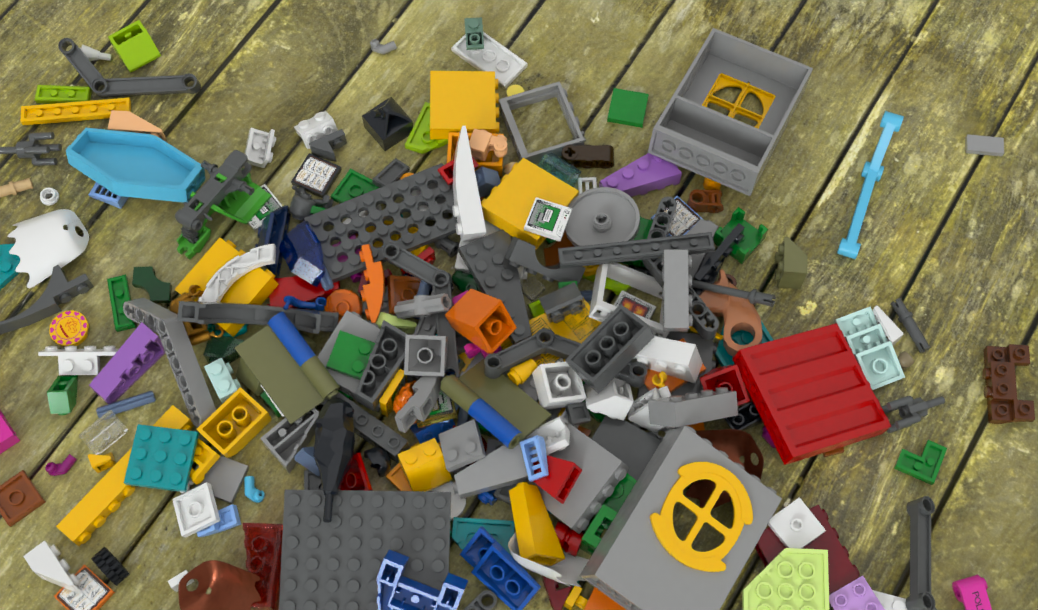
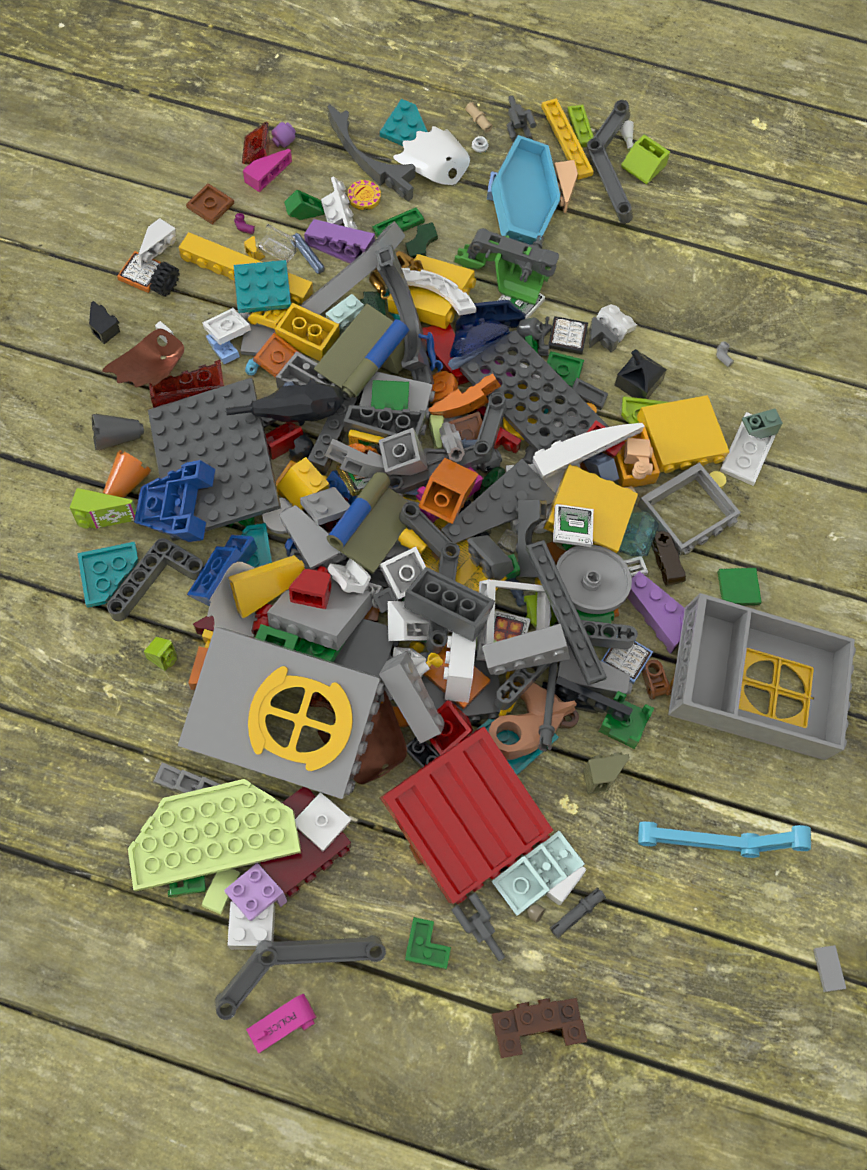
camera: 70 degrees right, 0 degrees up
white bracket [245,128,276,168] -> none
light blue slope [520,435,549,482] -> none
none -> orange tile [253,333,303,378]

